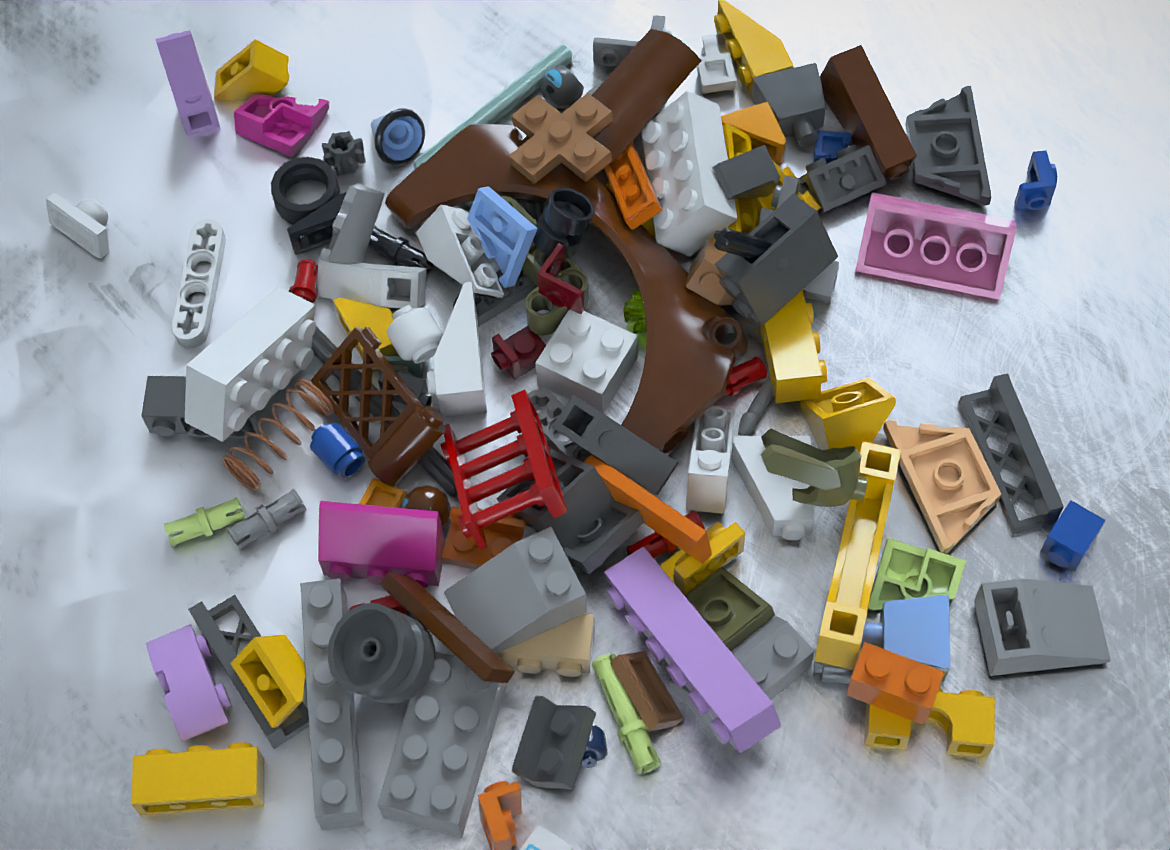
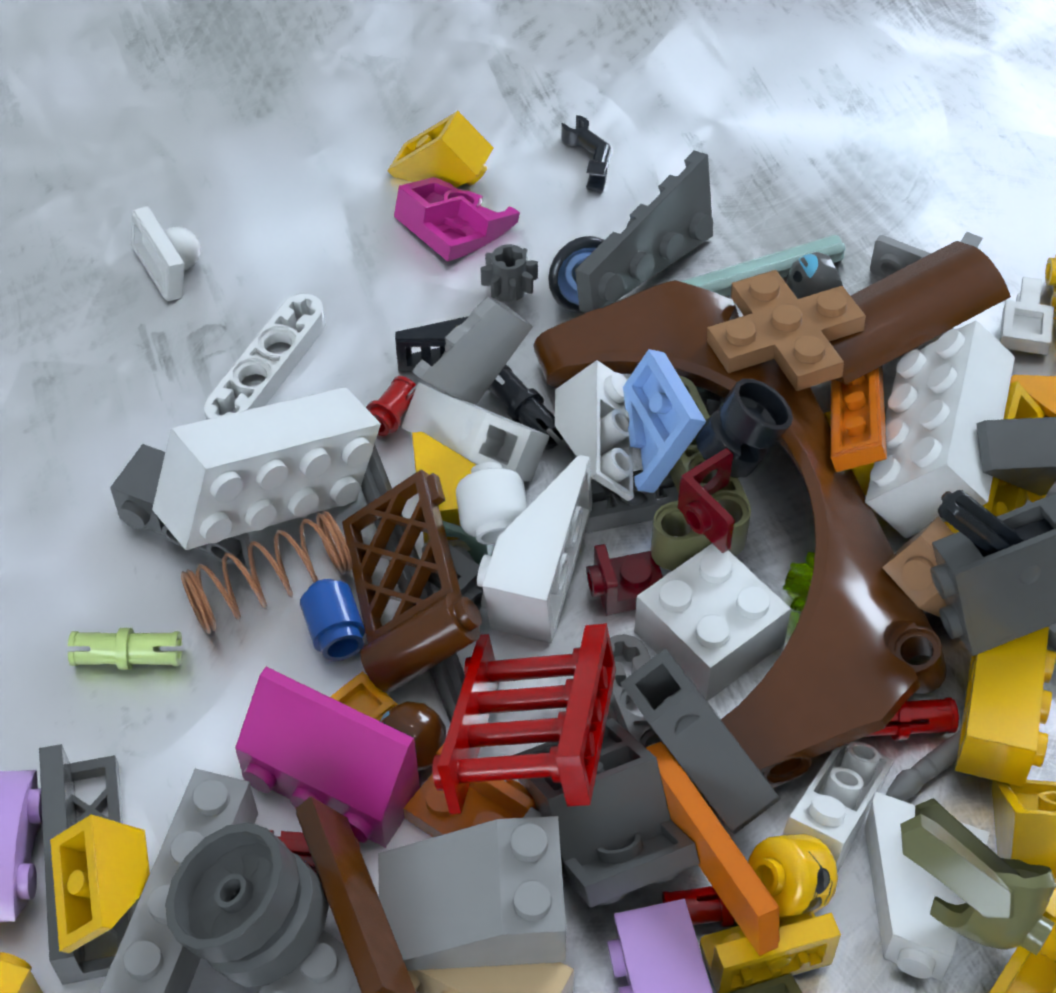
camera: 20 degrees right, 10 degrees down
lavender slope [155,30,220,135] -> none
light grey pin [227,489,307,550] -> none
black tyre [271,157,340,225] -> none
none -> black arm [561,115,613,191]
none -> dark grey wing [575,150,713,313]
none -> yellow head [748,834,838,917]

